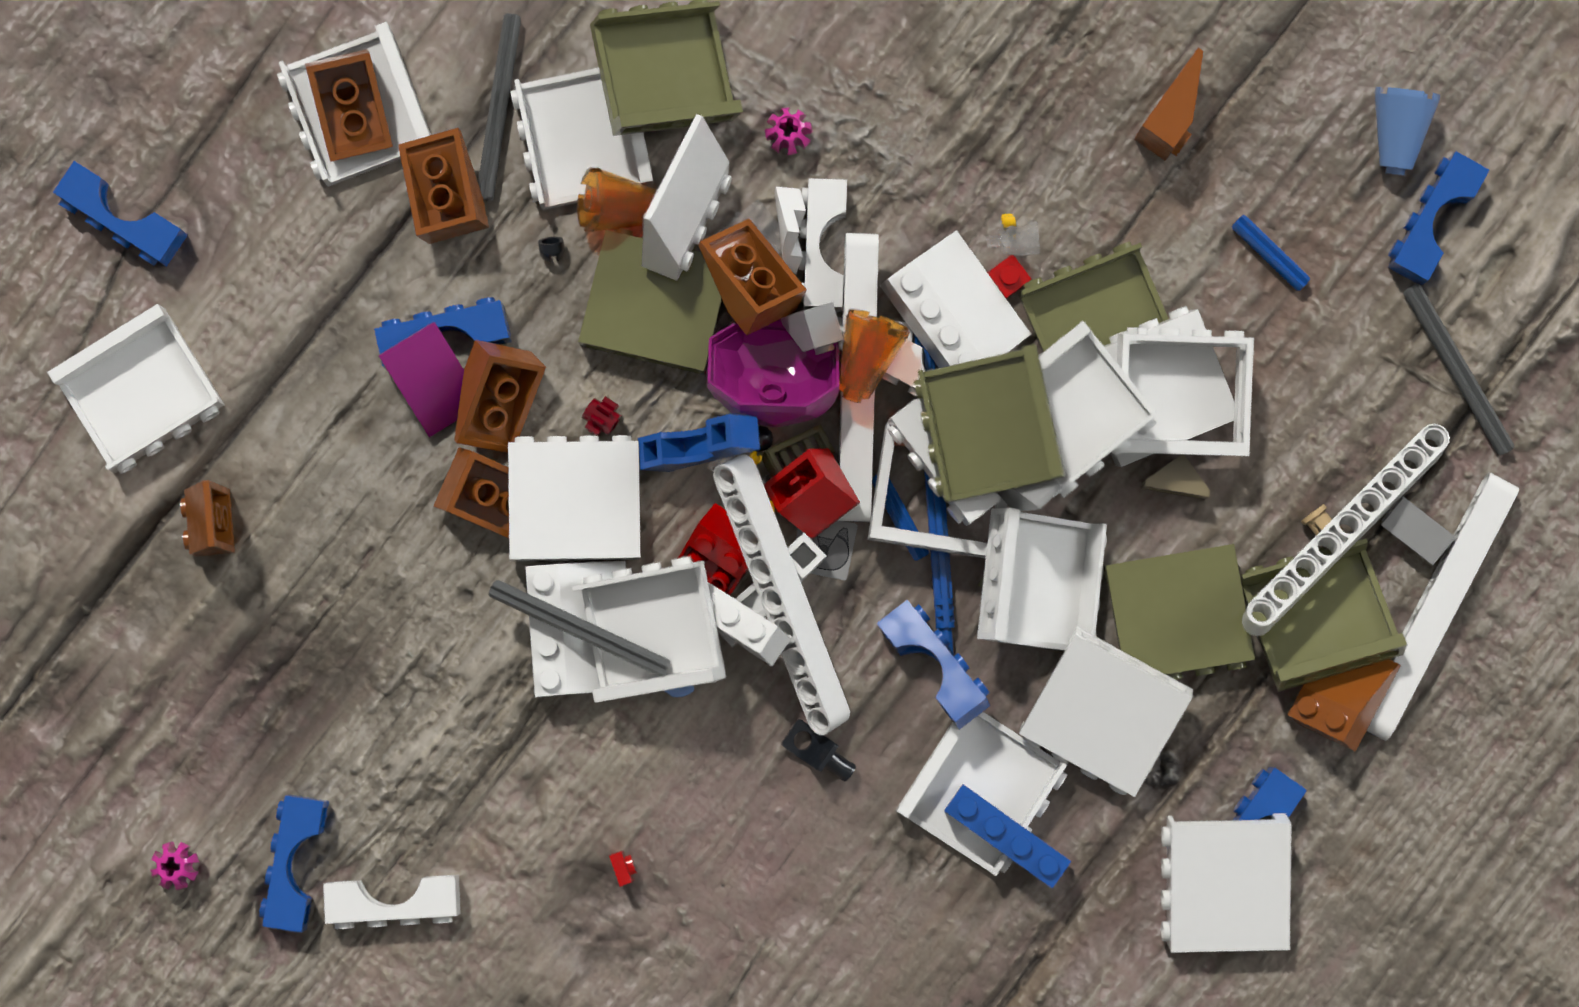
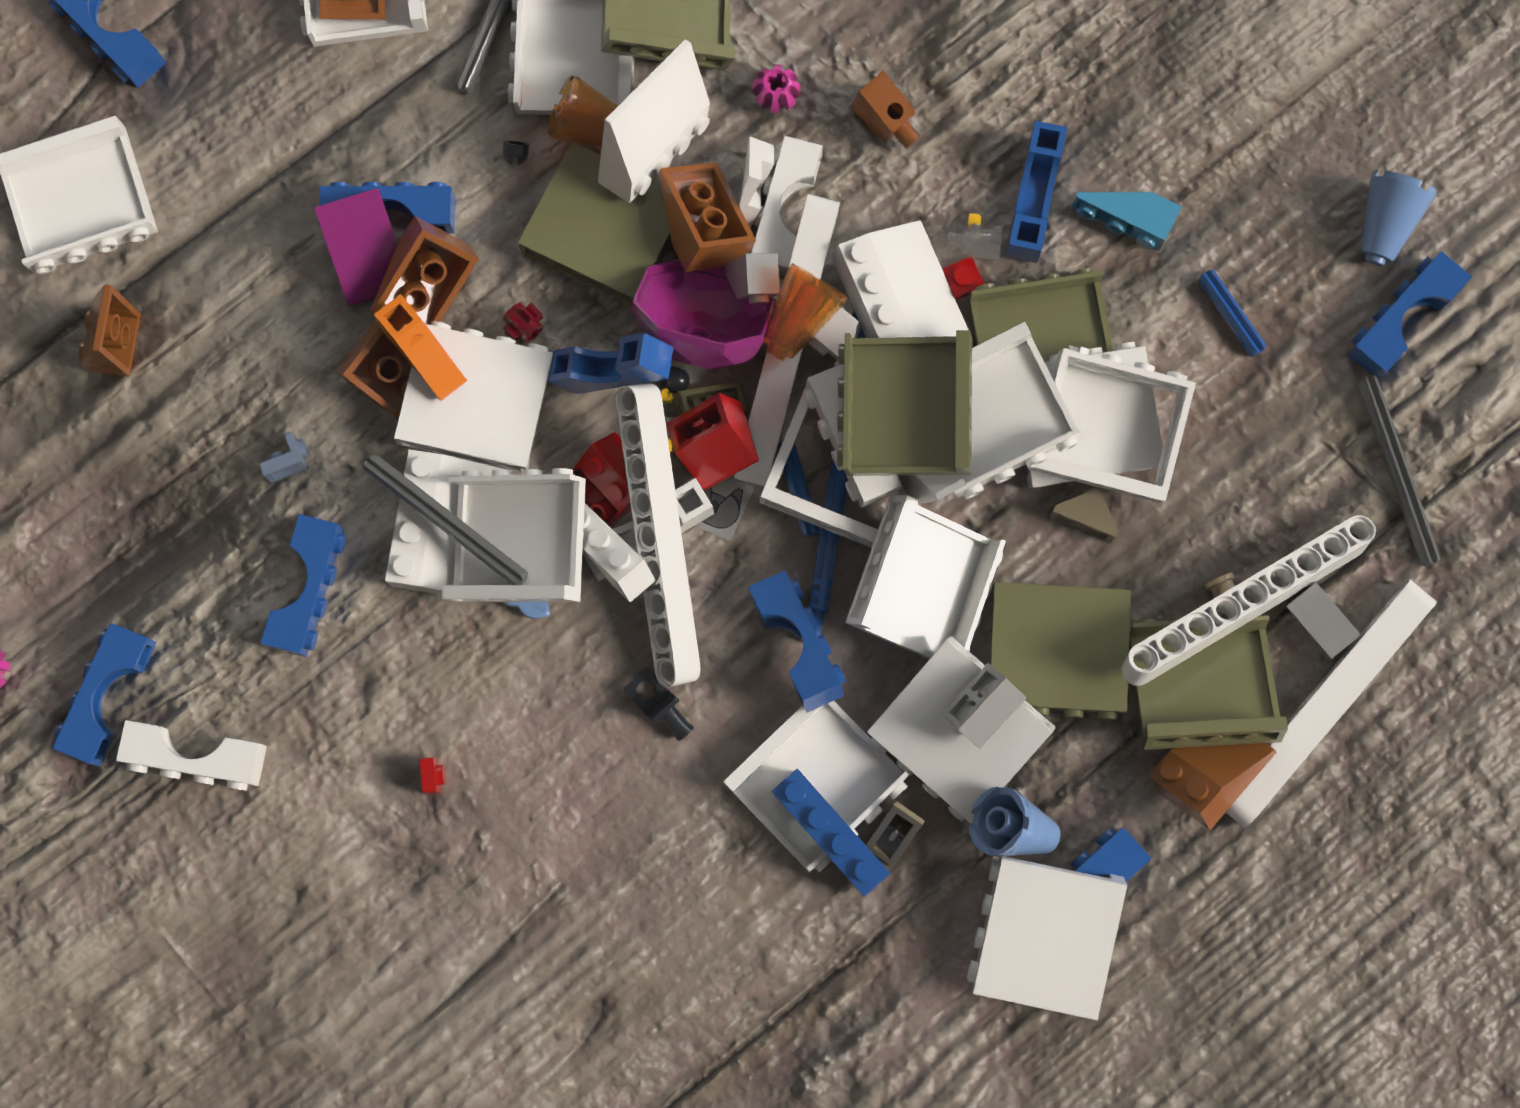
camera: 15 degrees right, 5 degrees down
dark orange slope [398,128,489,244] -> none
dark orange slope [1134,48,1204,161] -> none
none -> sand blue bracket [259,432,310,483]
none -> blue arch [261,514,346,658]
none -> orange slope [374,294,467,401]
none -> dark orange torso [850,70,921,149]
none -> dark tan slope [866,801,925,867]
none -> light grey hinge [941,663,1027,749]
none -> medium blue cone [969,787,1060,857]
none -> blue arch [1005,120,1068,263]
none -> dark azure slope [1072,192,1182,250]

